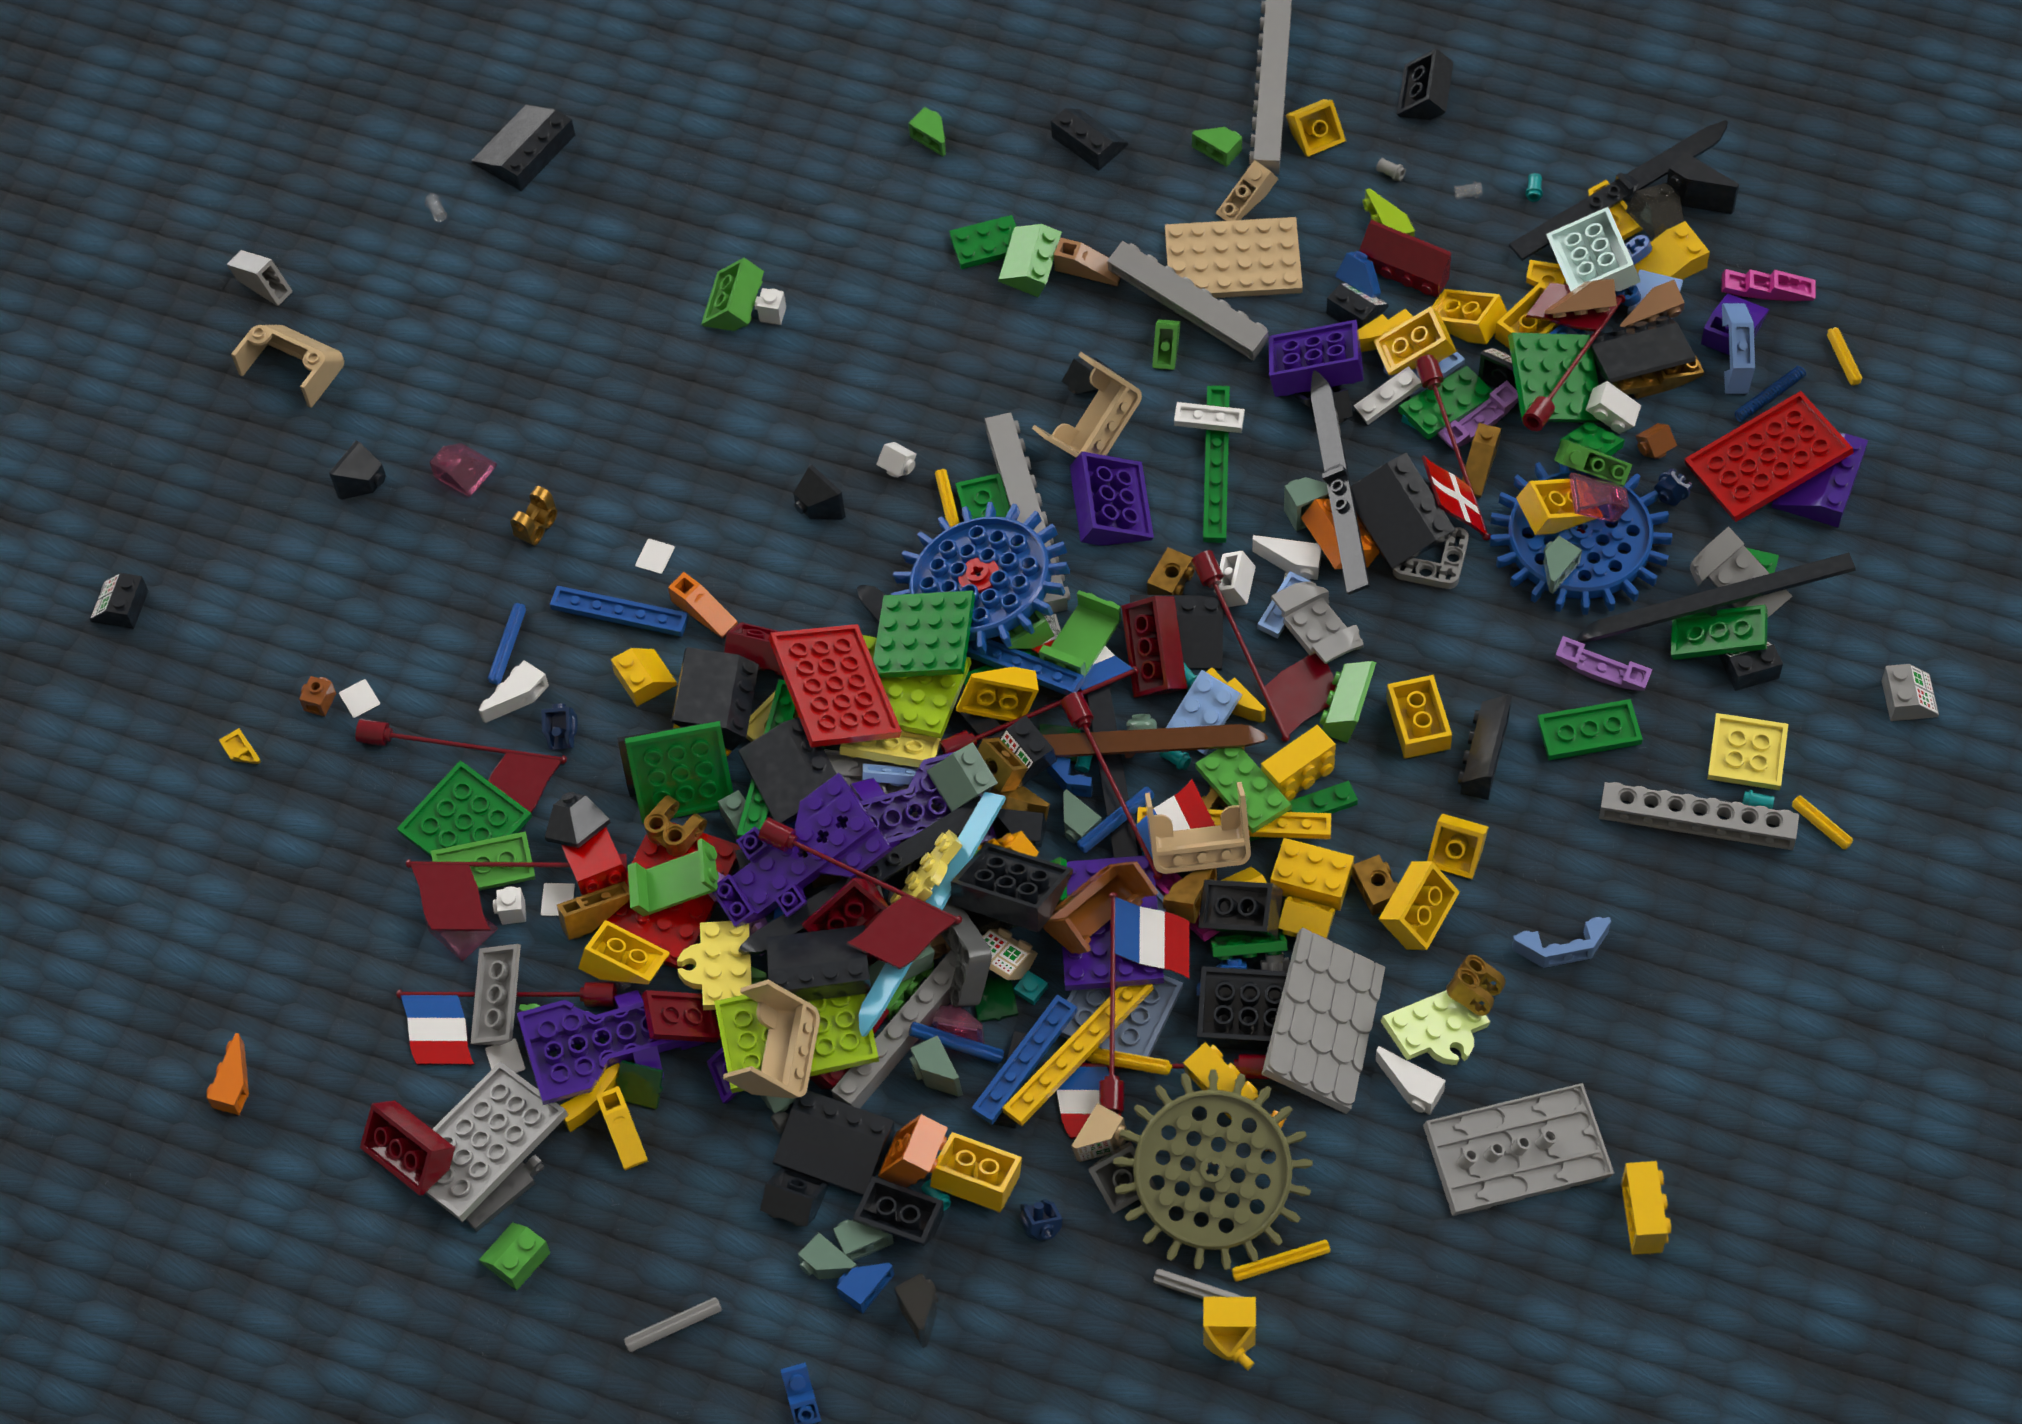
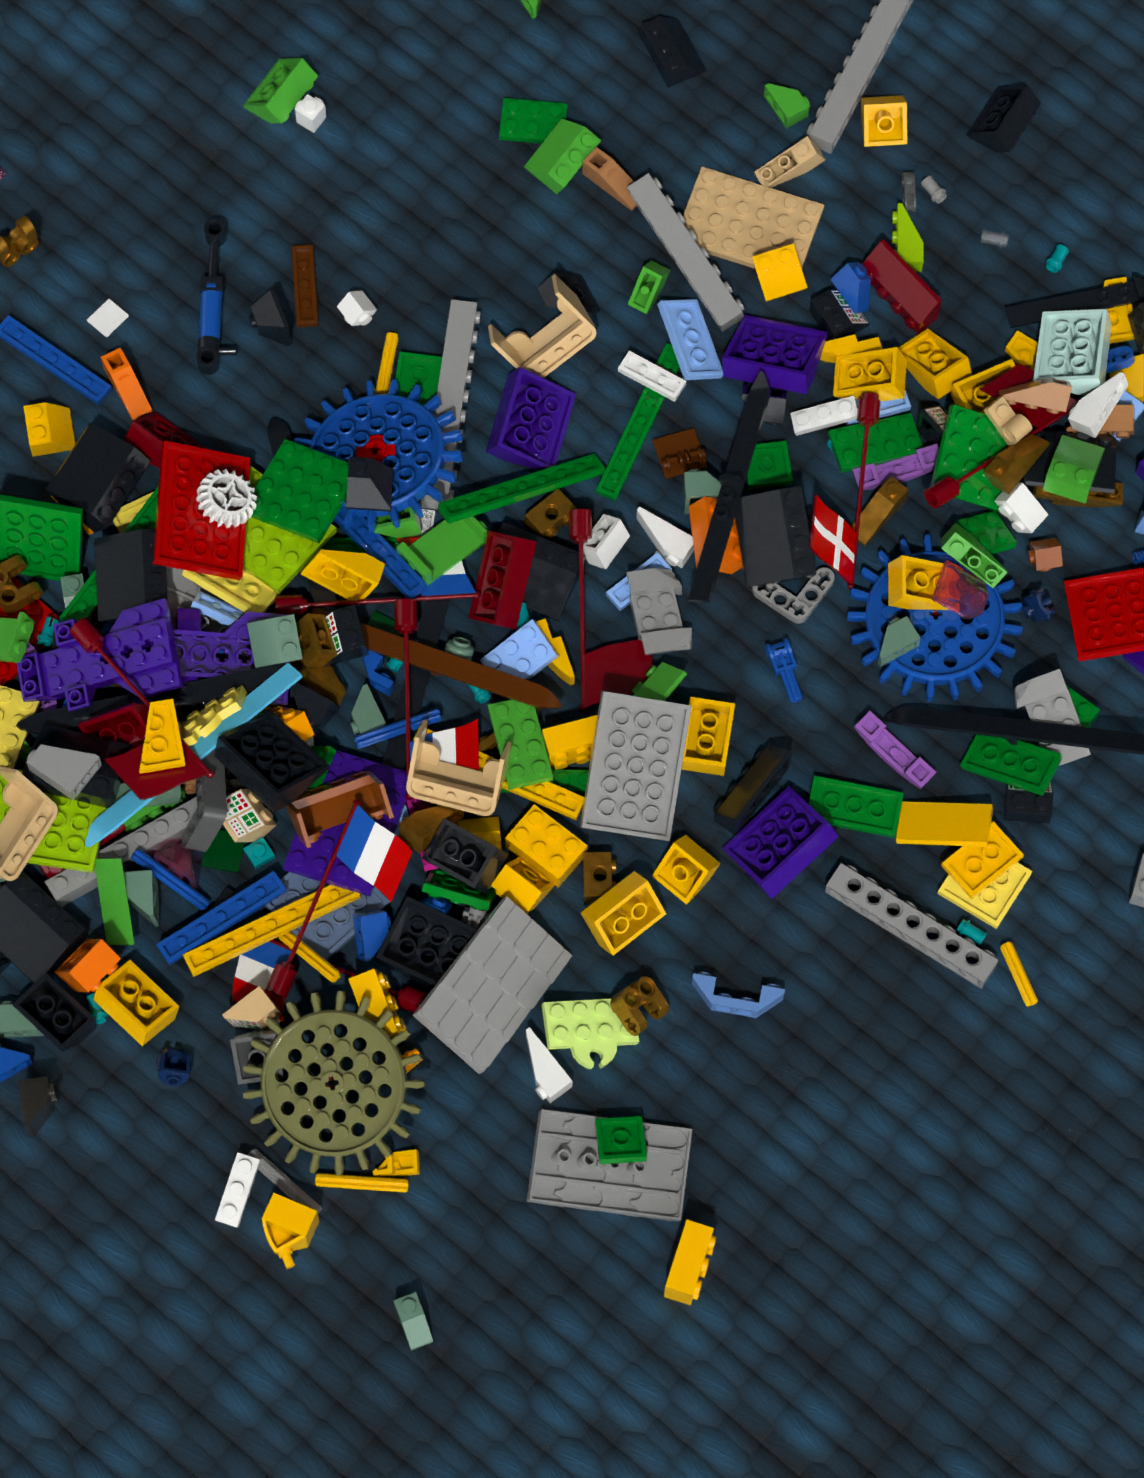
camera: 15 degrees right, 10 degrees up
none -> light grey slope [27,745,102,801]
none -> teal pin [37,617,60,648]
none -> bright green sticker [95,858,134,945]
none -> yellow wing [139,699,185,774]
none -> black piece [196,218,237,375]
none -> white gear [196,469,257,529]
none -> white plate [215,1152,261,1228]
none -> reddish brown tile [291,245,318,328]
none -> black slope [346,457,393,512]
none -> blue slope [353,909,391,962]
none -> yellow slope [373,1149,420,1177]
none -> sand green slope [393,1292,433,1350]
none -> green plate [438,453,605,524]
none -> light grey plate [580,691,692,841]
none -> green plate [595,1116,647,1165]
none -> reddish brown hinge [652,428,708,479]
none -> light blue tile [657,299,723,380]
none -> dark purple slope [722,786,839,899]
none -> green plate [747,441,793,490]
none -> yellow slope [752,243,808,302]
none -> blue connector [765,638,803,703]
none -> yellow tile [896,801,993,847]
none -> dark grey piece [902,172,916,213]
none -> yellow plate [941,821,1024,900]
none -> tan plate [983,396,1032,446]
none -> pearl gold slope [983,434,1050,494]
none -> bright green slope [1043,435,1105,504]
none -> white slope [1068,372,1129,438]

